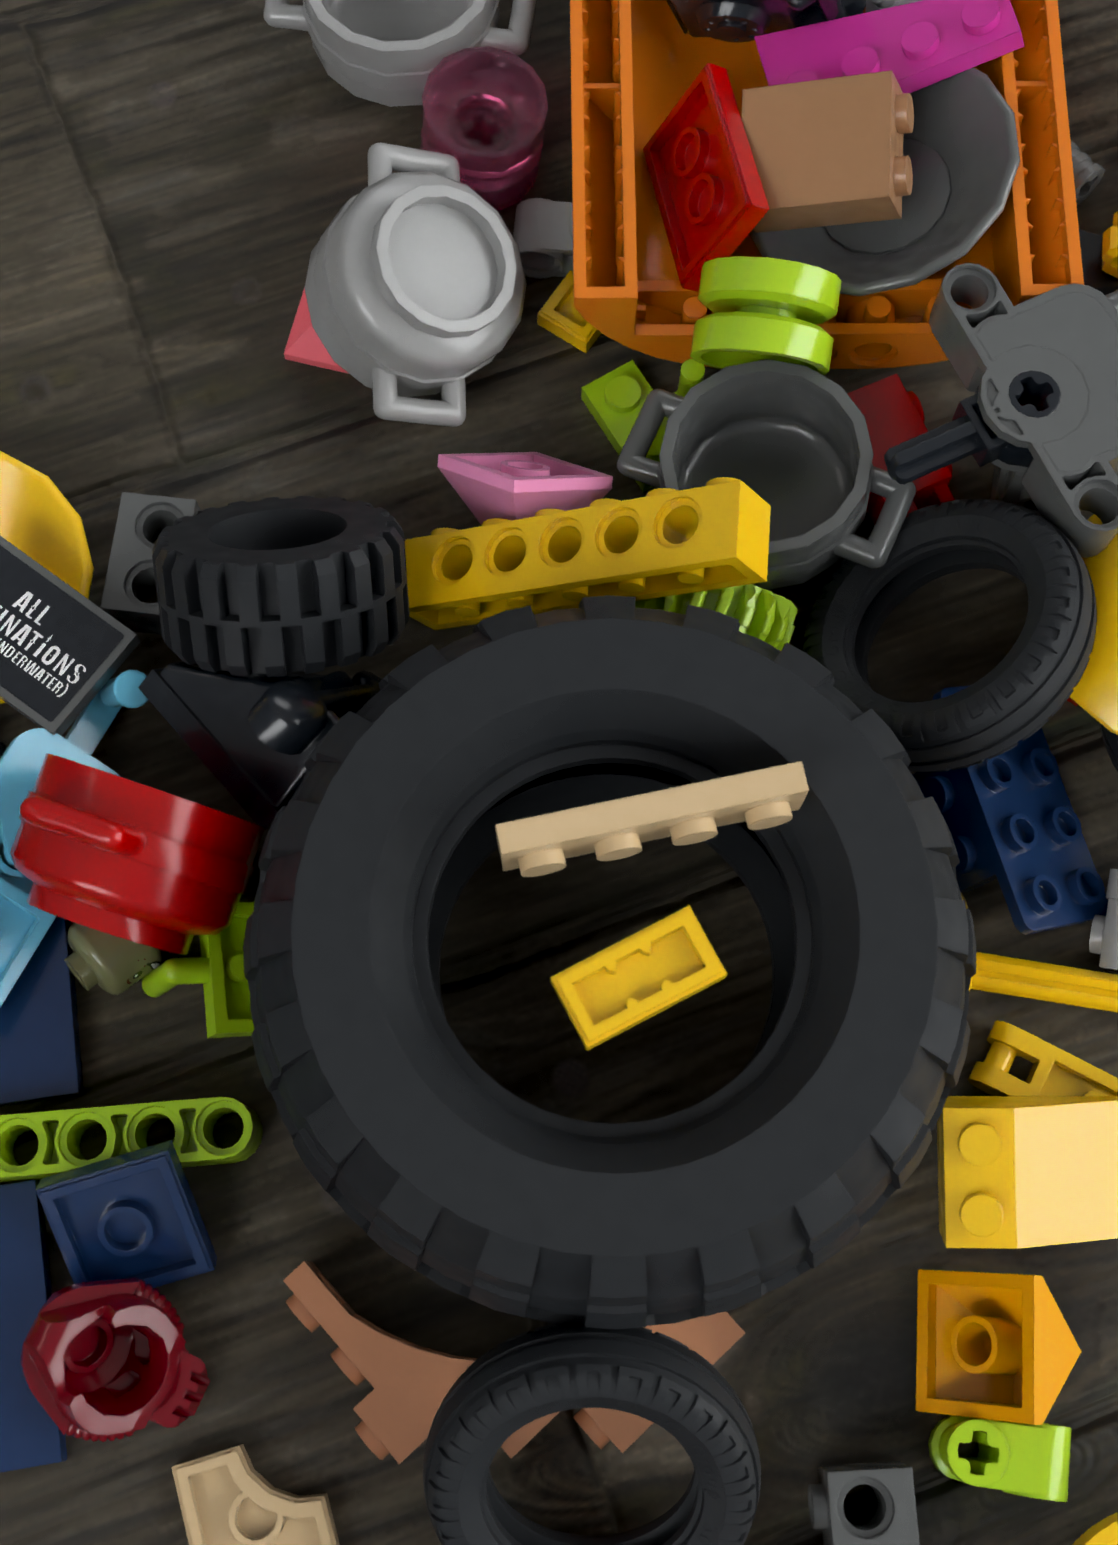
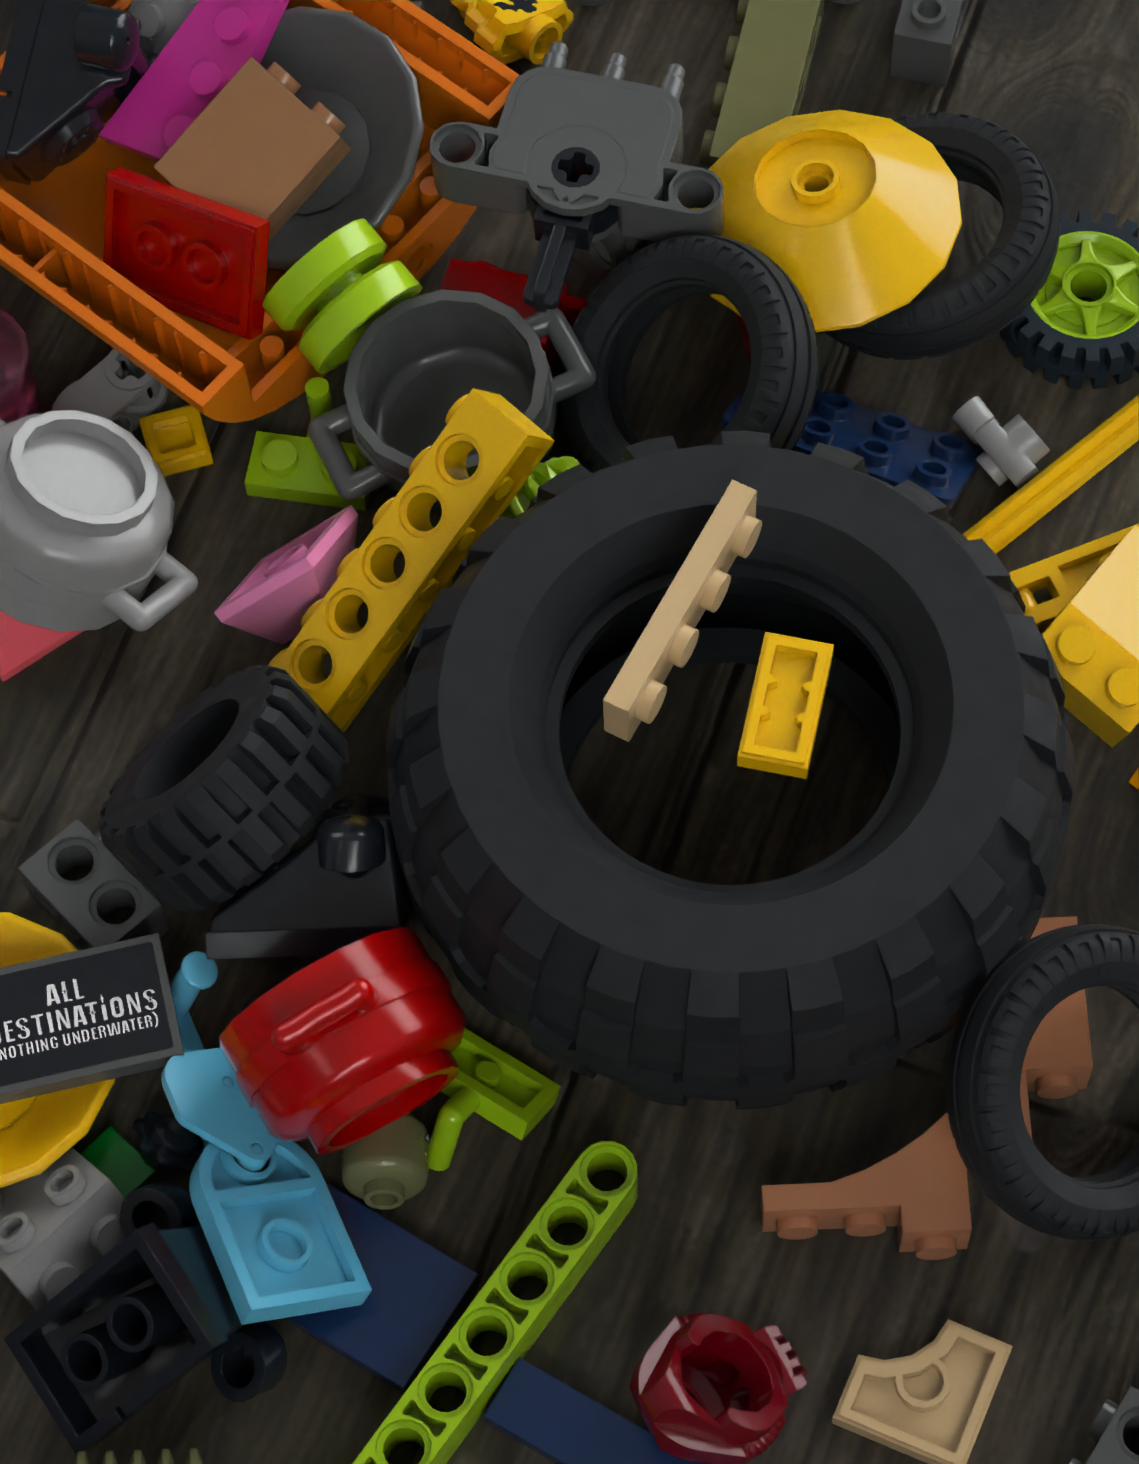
camera: 45 degrees left, 10 degrees down
dark blue tile [36,1140,217,1288] -> none

